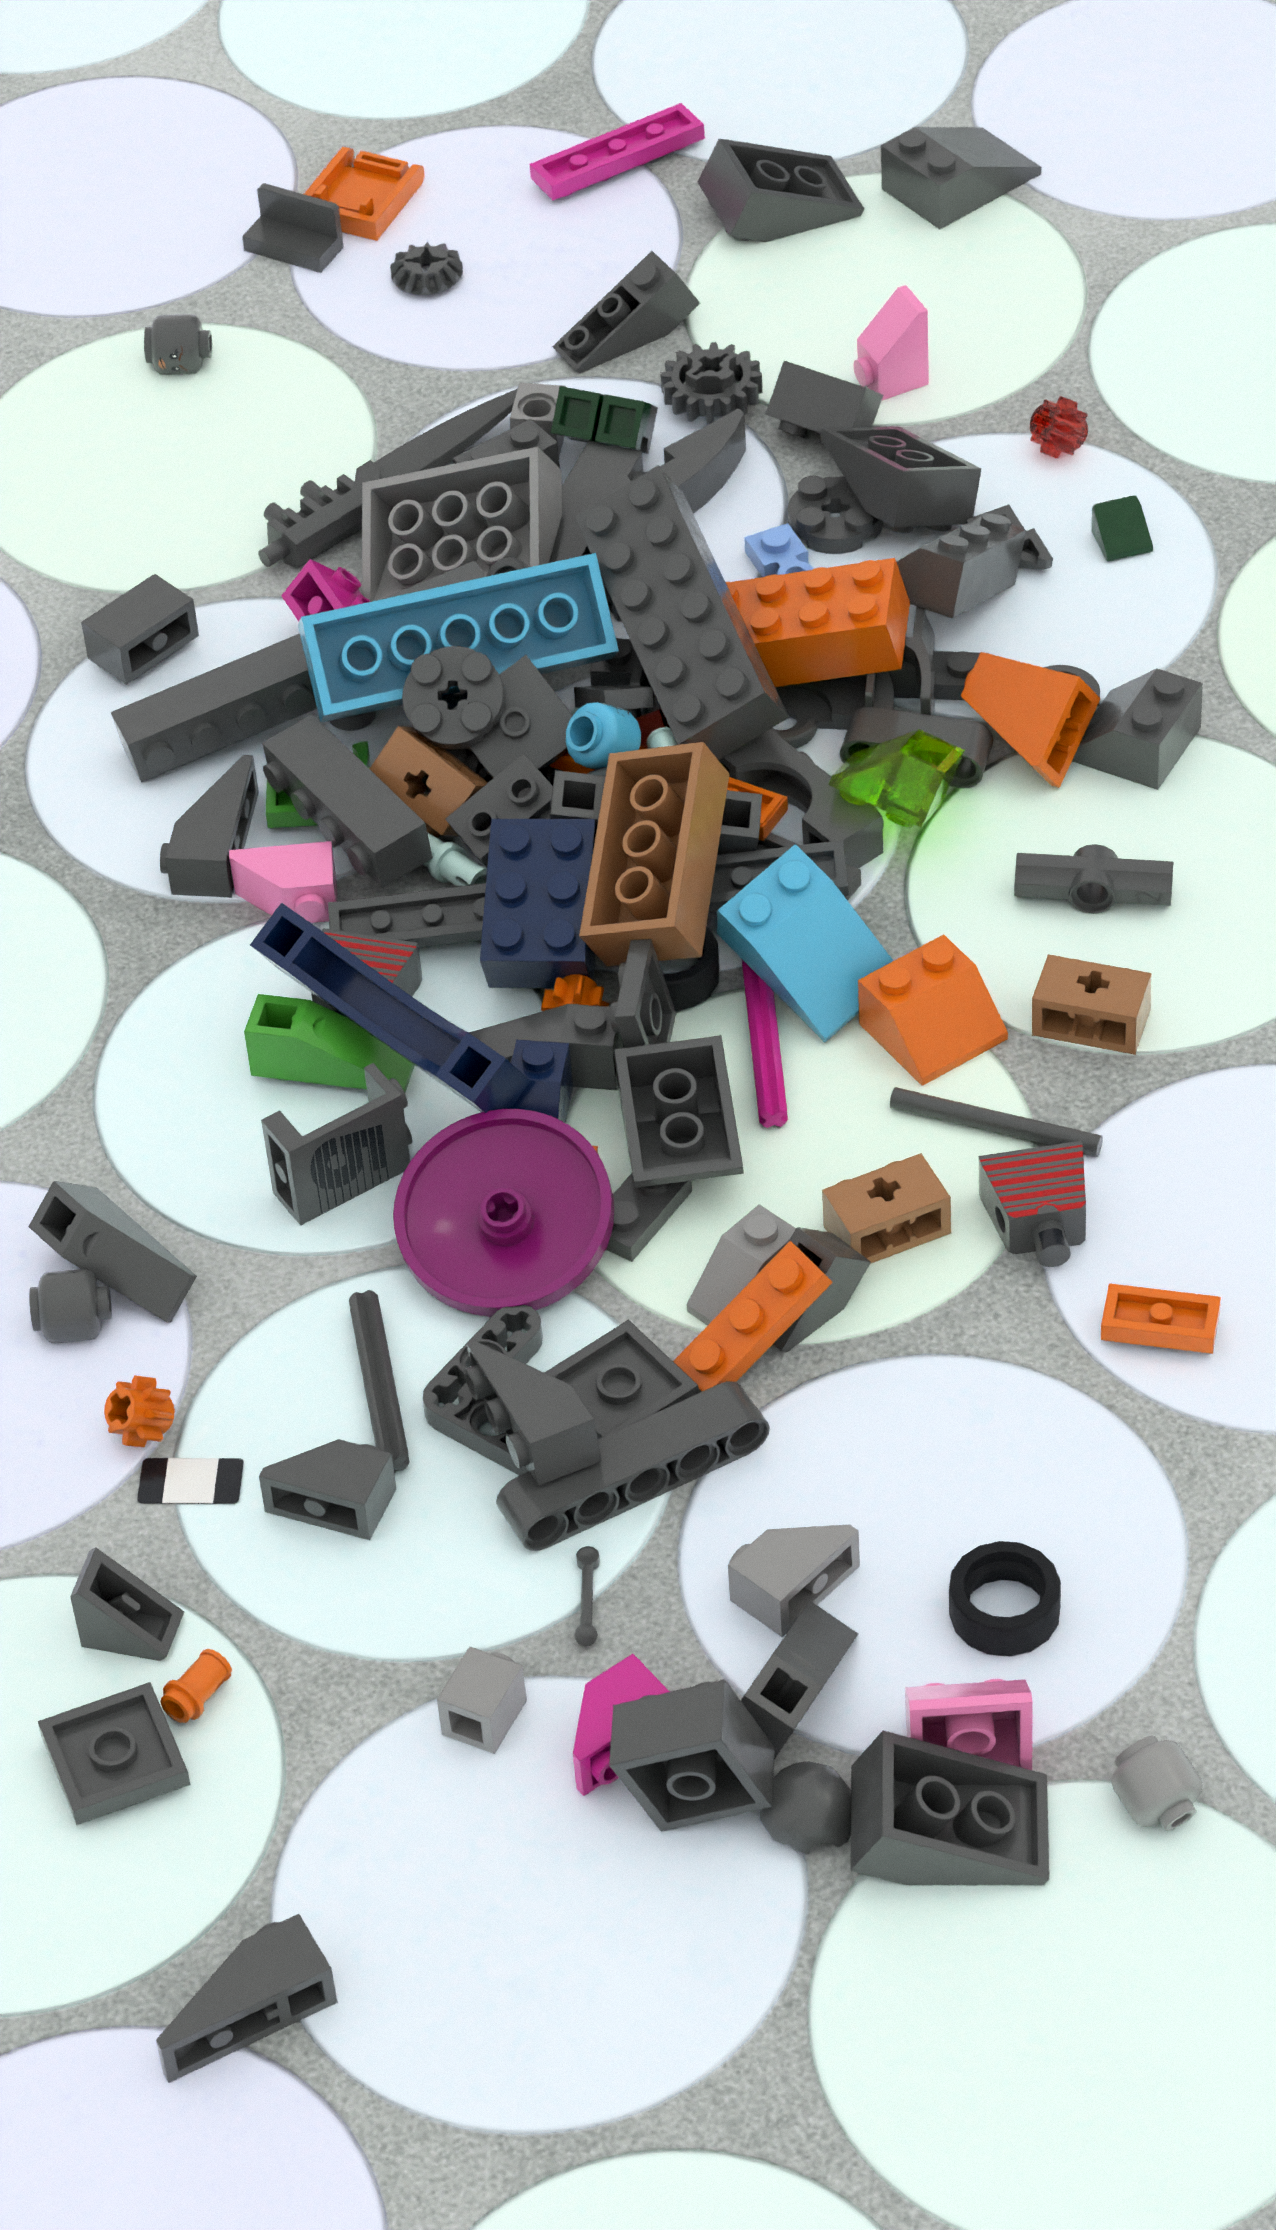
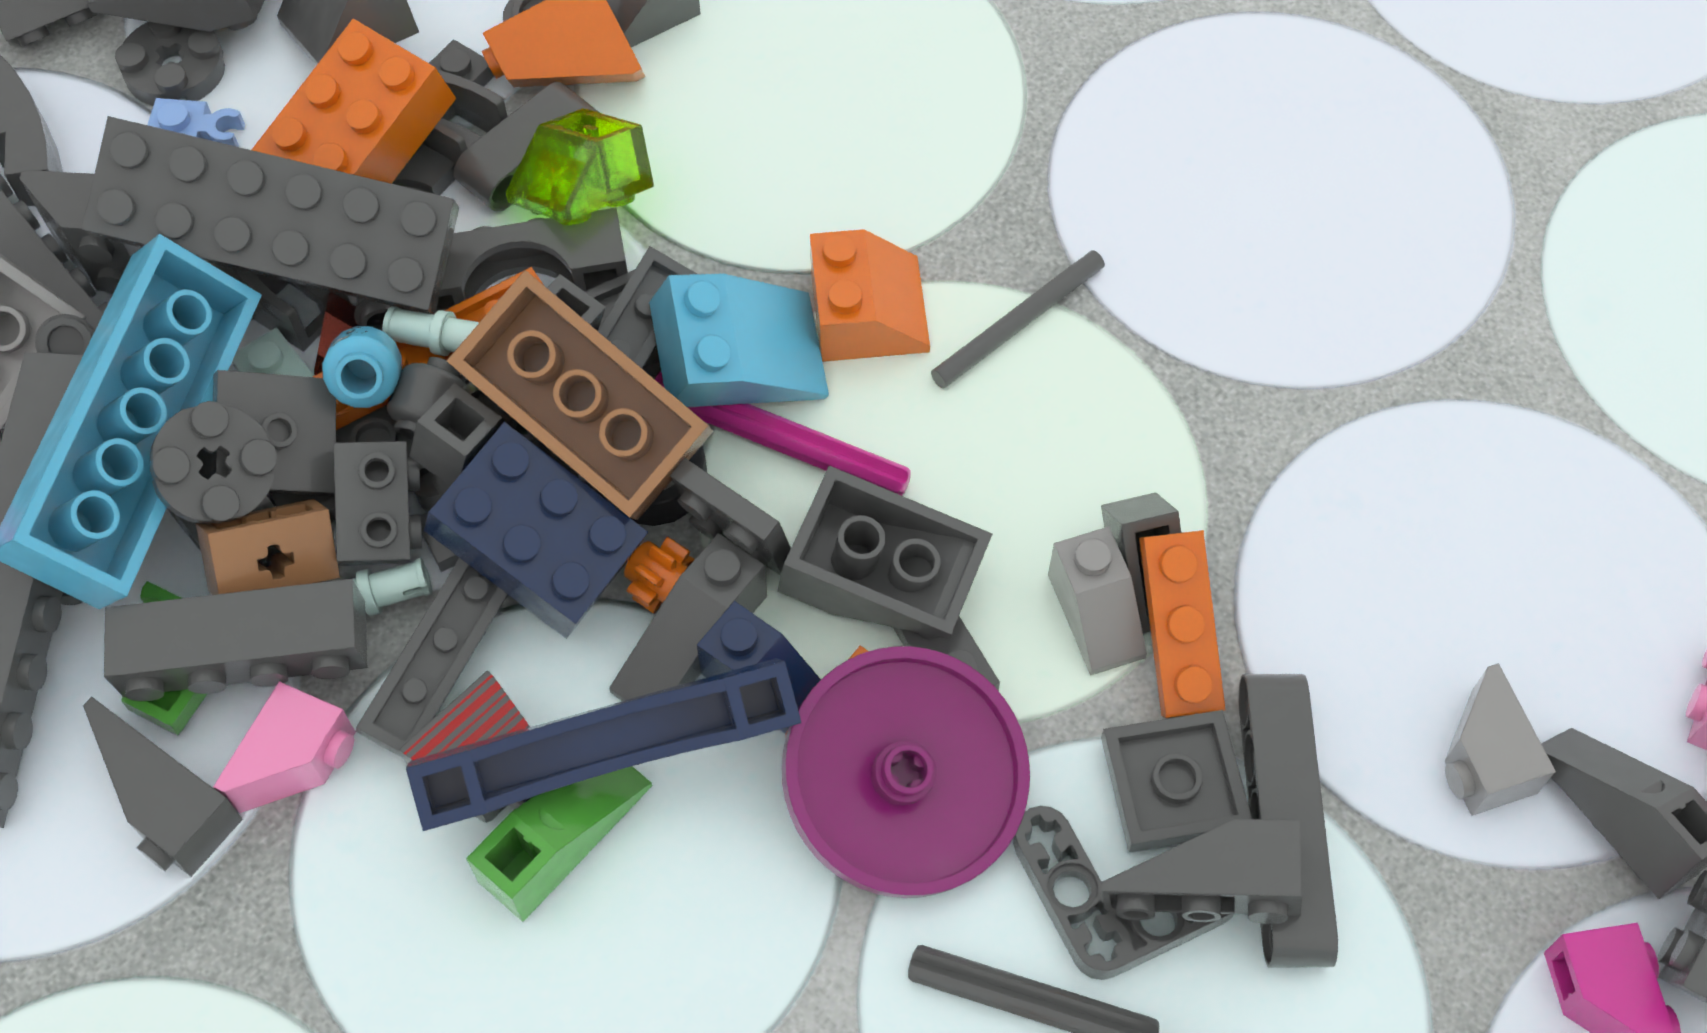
camera: 65 degrees left, 15 degrees up
dark grey panel [261,1063,413,1226] -> none
dark grey plate [574,684,654,718] -> none
dark grey hinge [574,1546,600,1647] -> none
medium nougat brick [822,1153,951,1263] -> none
black tyre [949,1541,1061,1656] -> none
dark grey torso [978,1141,1086,1267] -> none
dark grey piece [1014,844,1174,914] -> none
medium nougat brick [1032,954,1152,1055] -> none
orange plate [1101,1283,1221,1354] -> none

